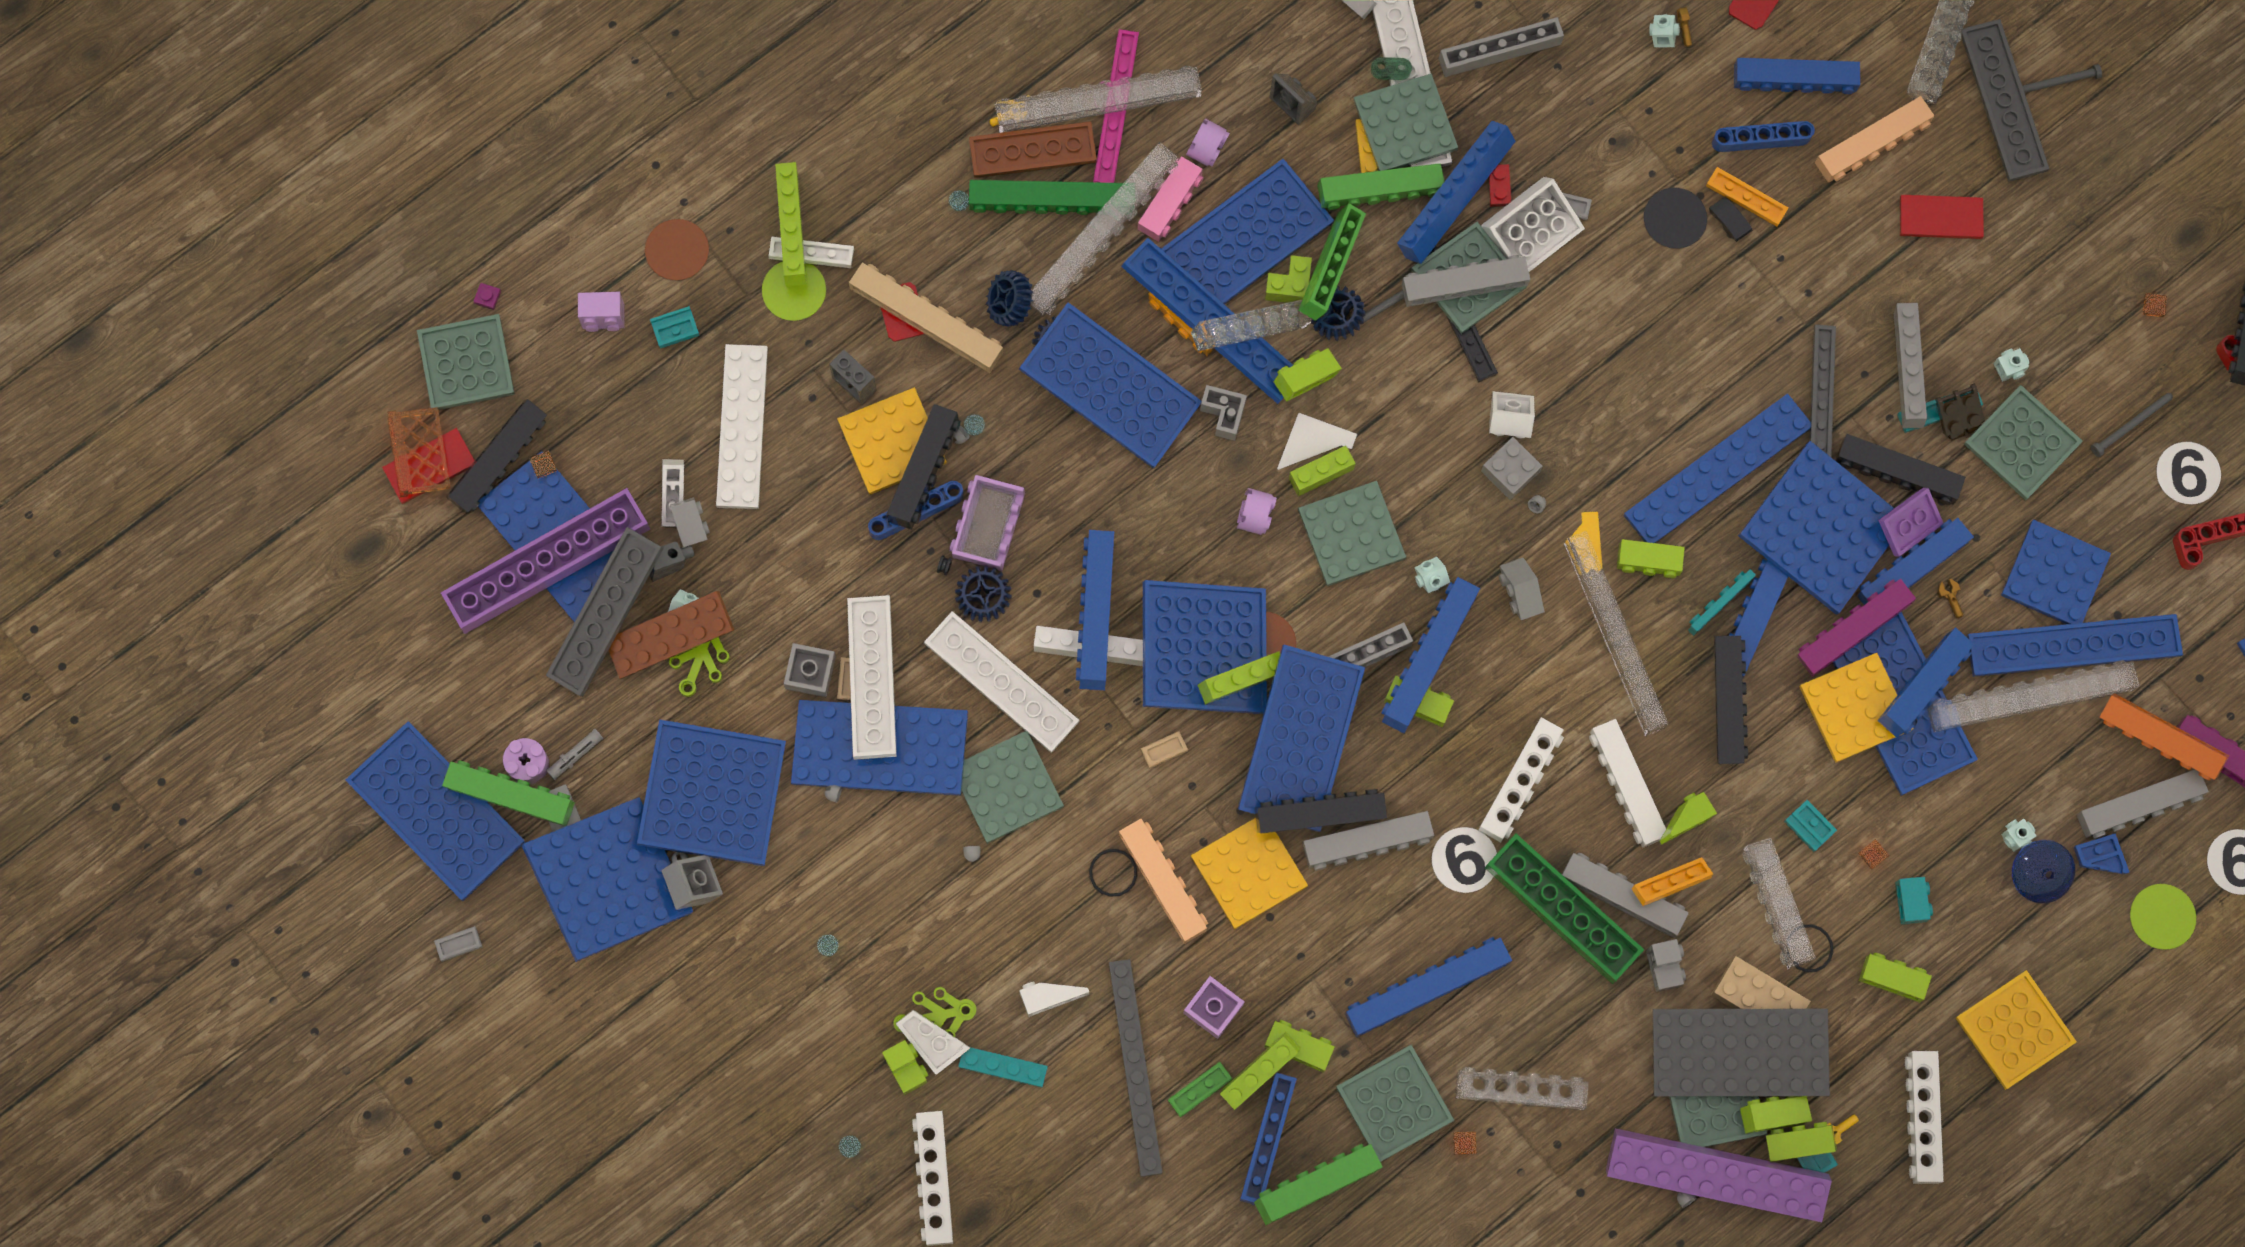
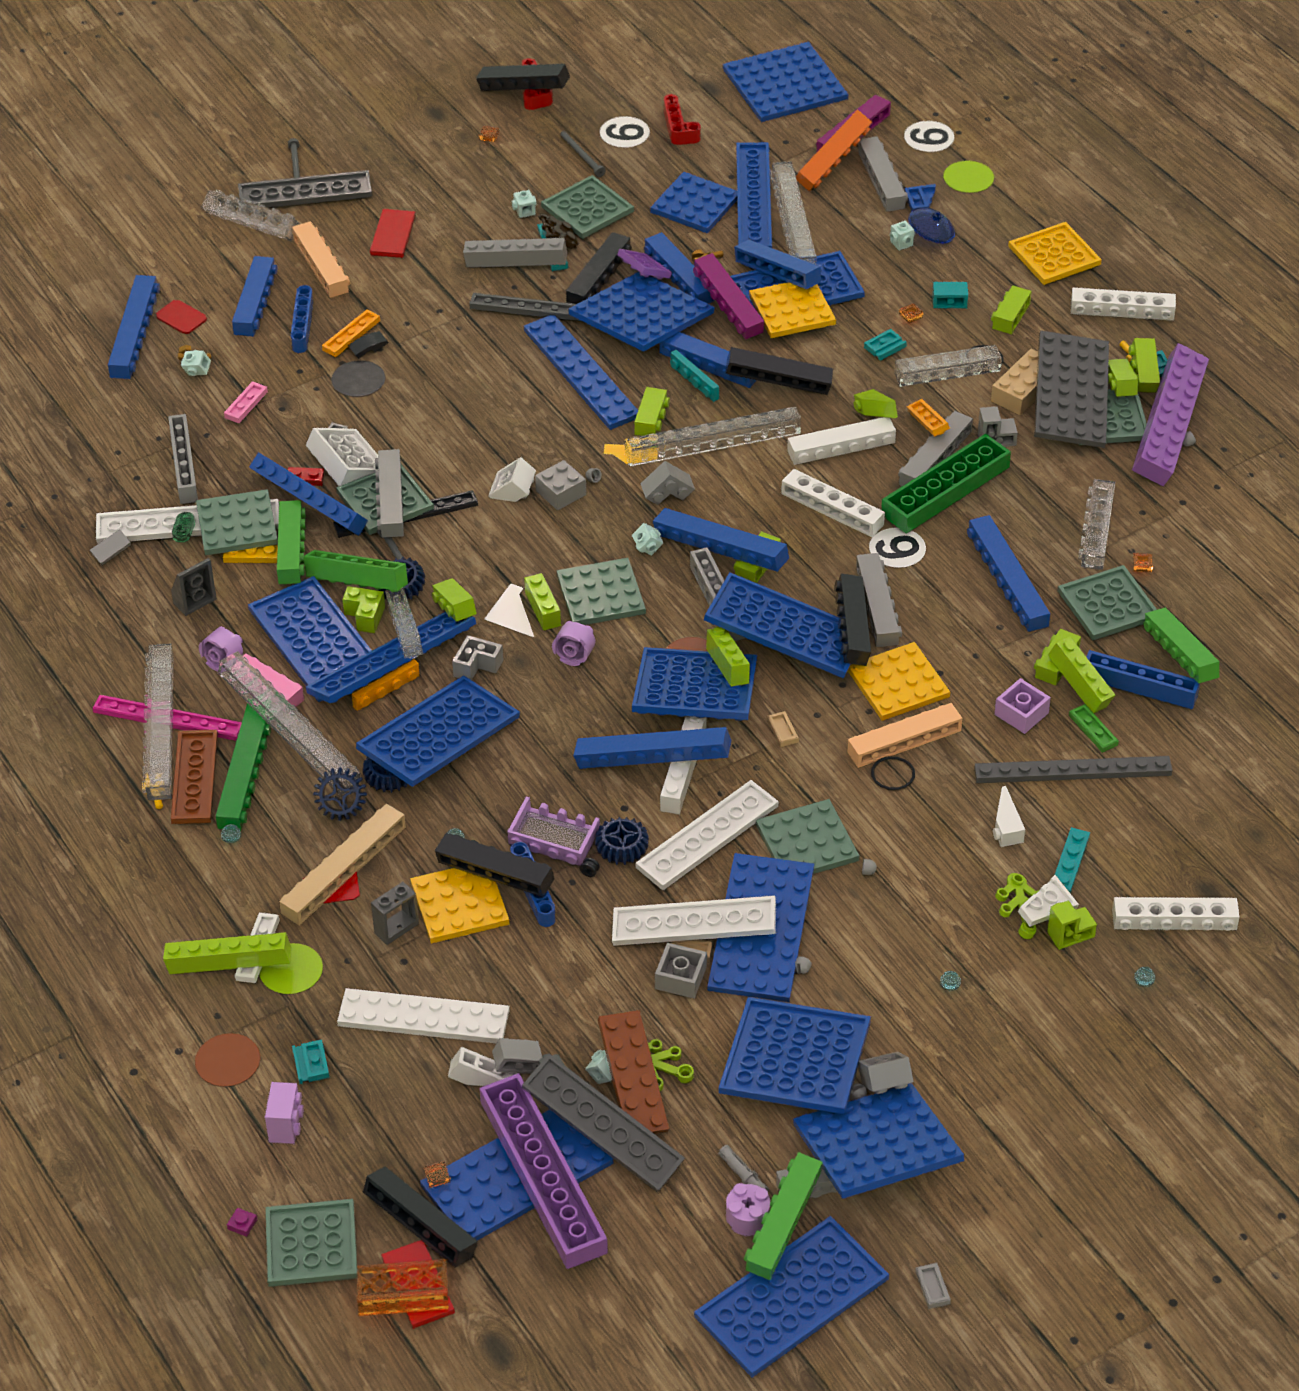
camera: 80 degrees left, 30 degrees down
none -> bright pink plate [224,382,268,423]

